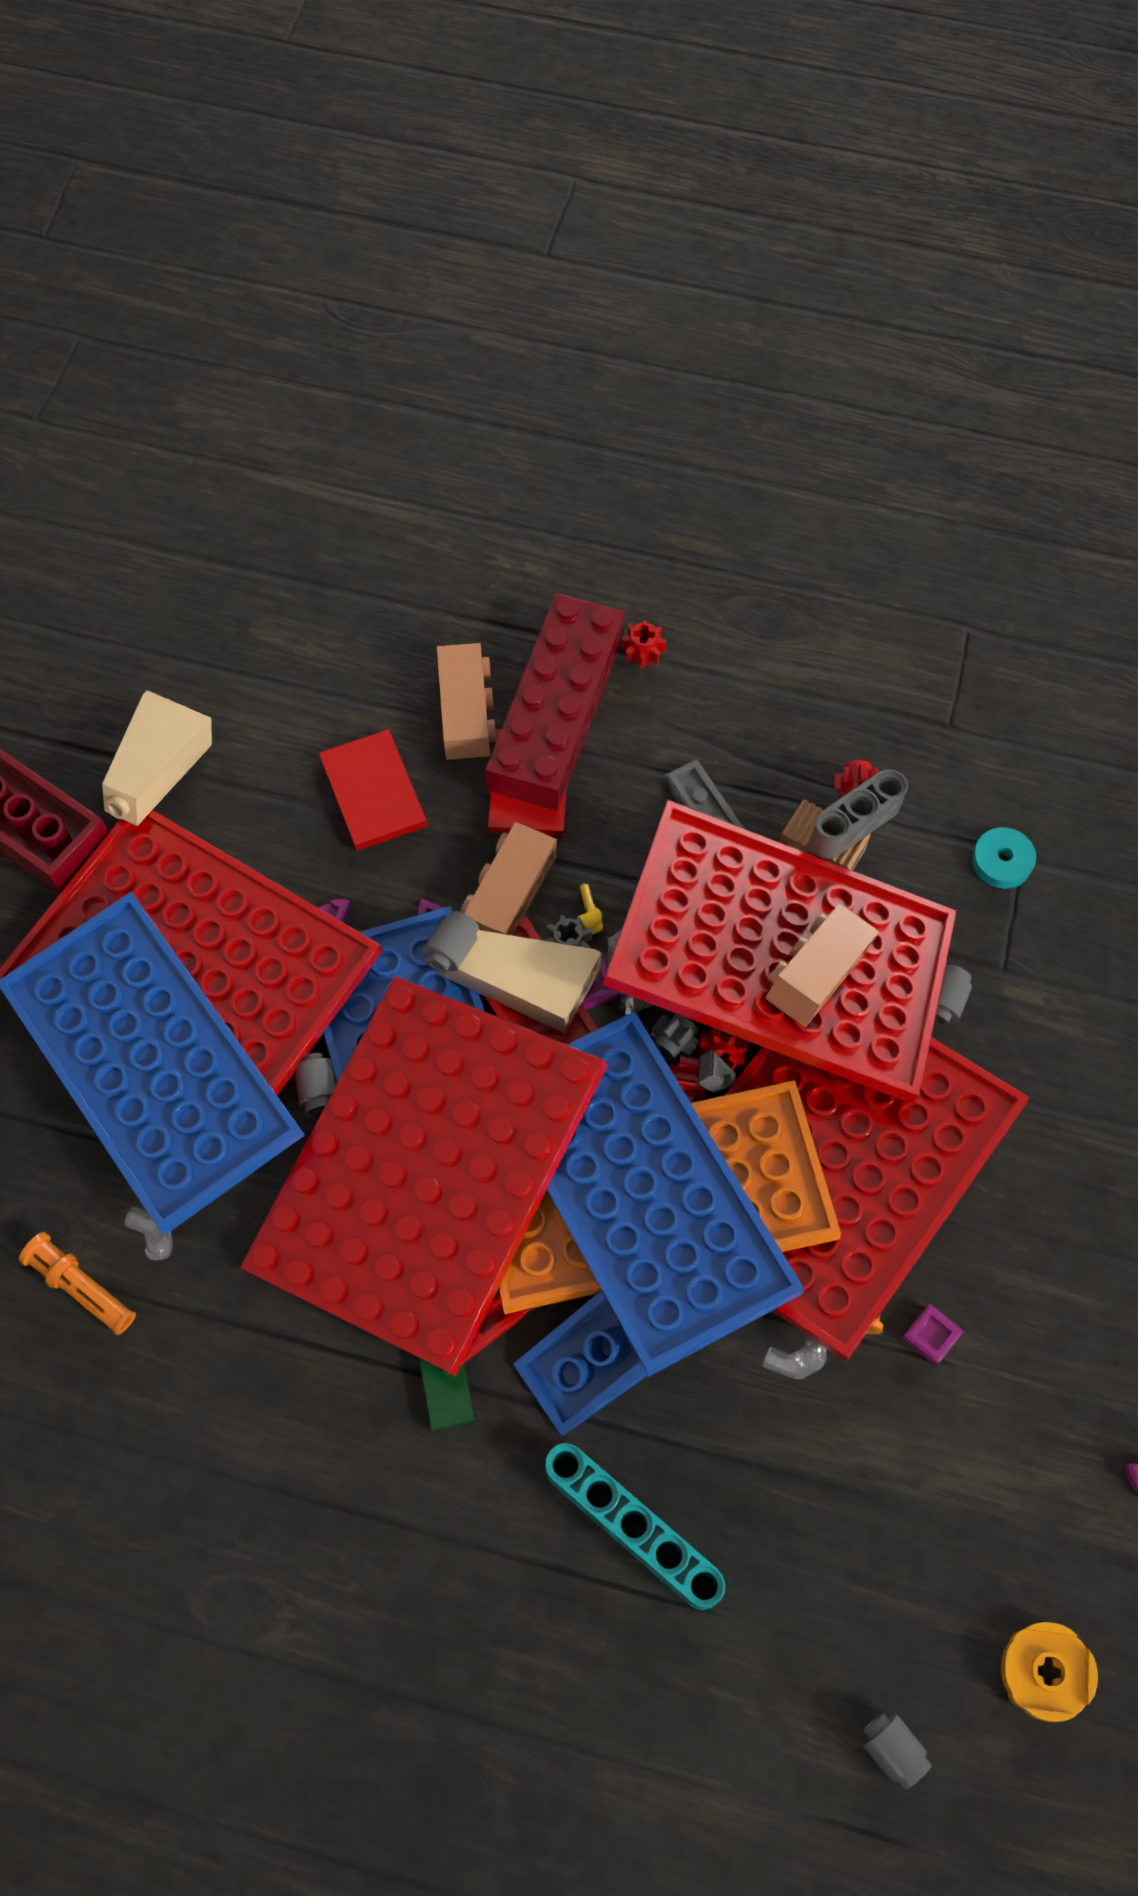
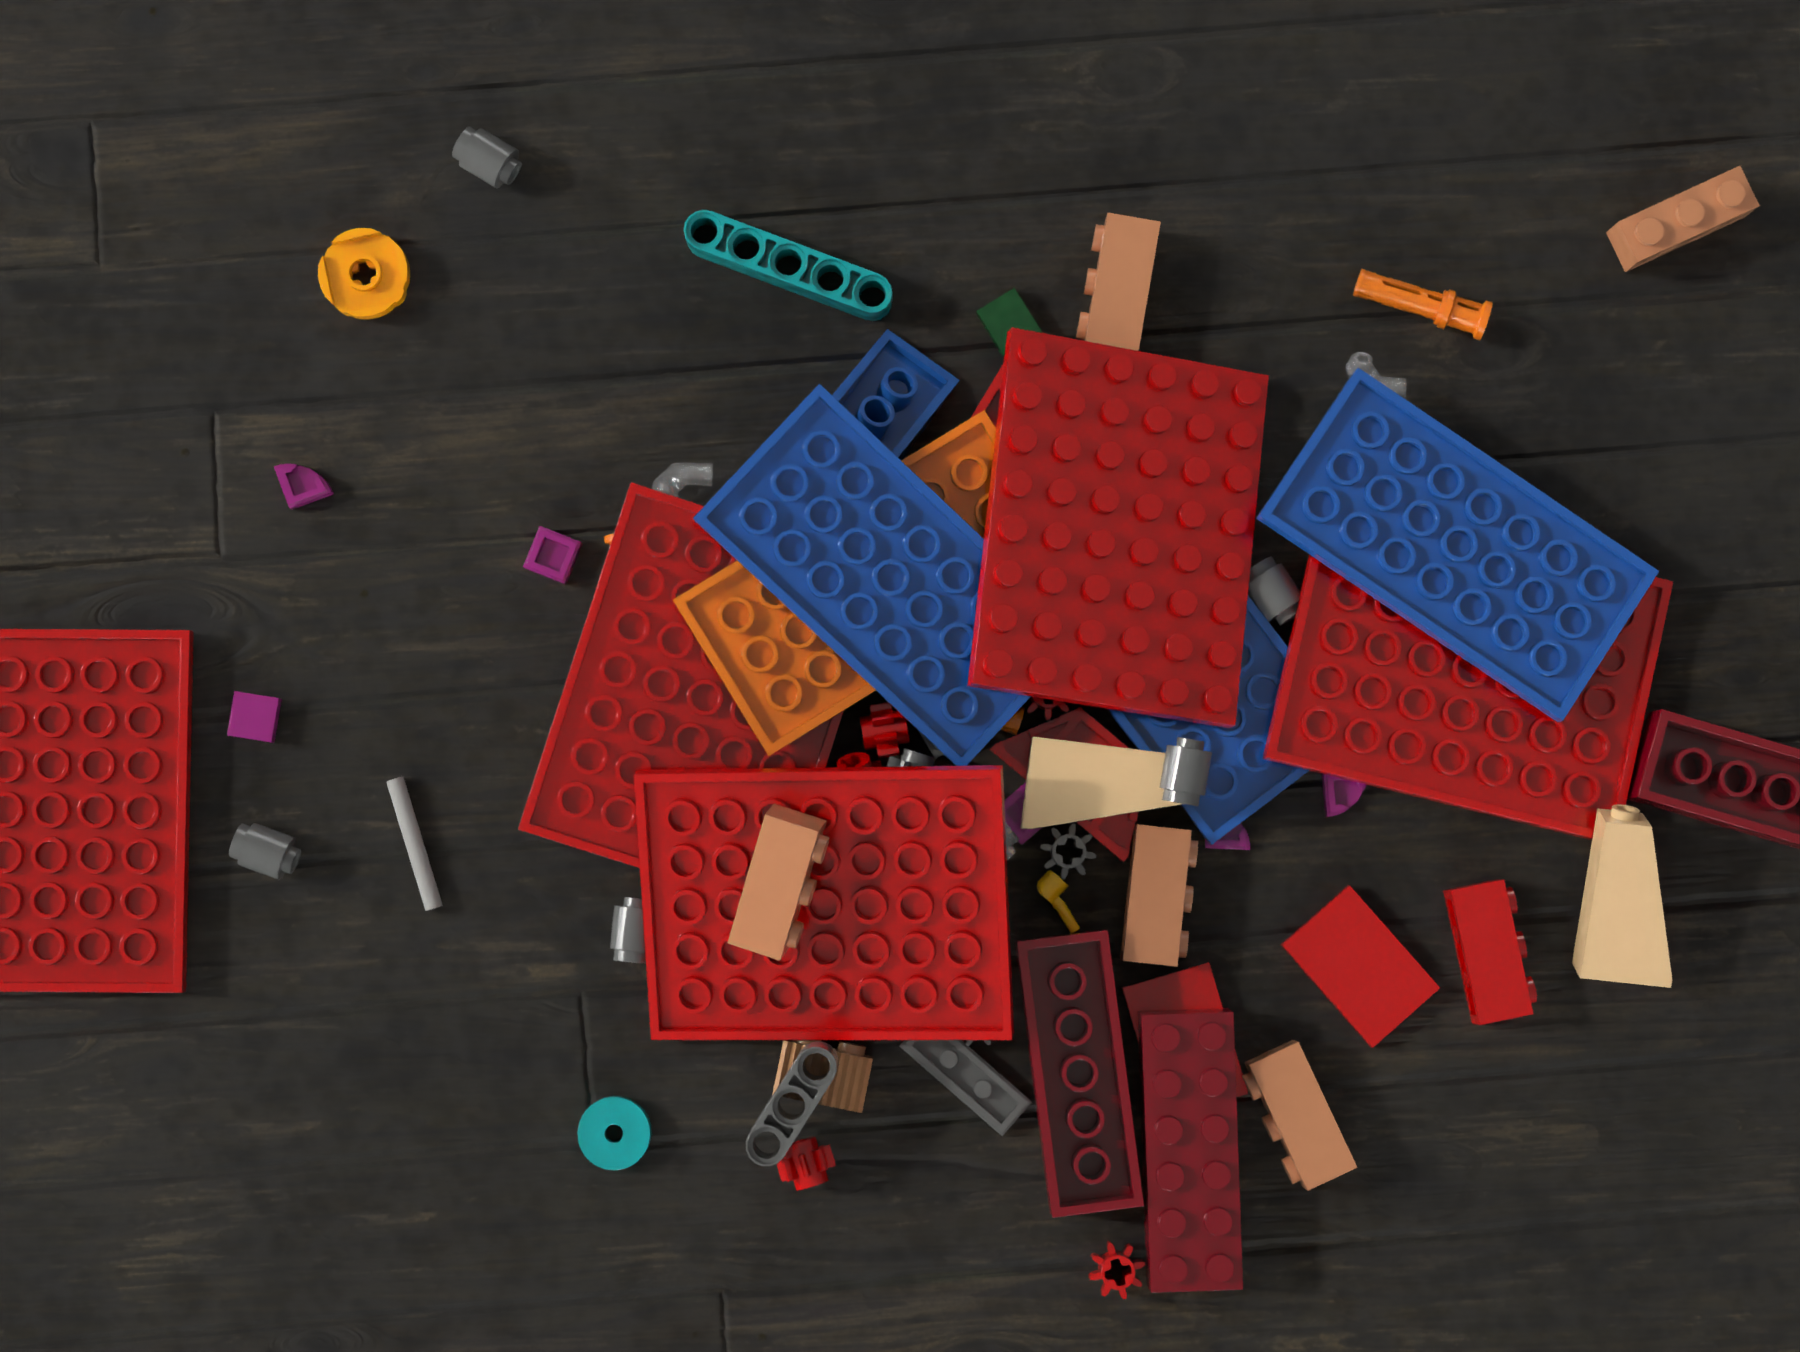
camera: 160 degrees right, 20 degrees up
dark grey tile [699,1050,736,1093] -> none
none -> light grey bar [386,777,443,911]
none -> dark red brick [1015,929,1144,1218]
none -> nougat brick [1076,213,1161,351]
none -> red brick [1443,879,1537,1025]

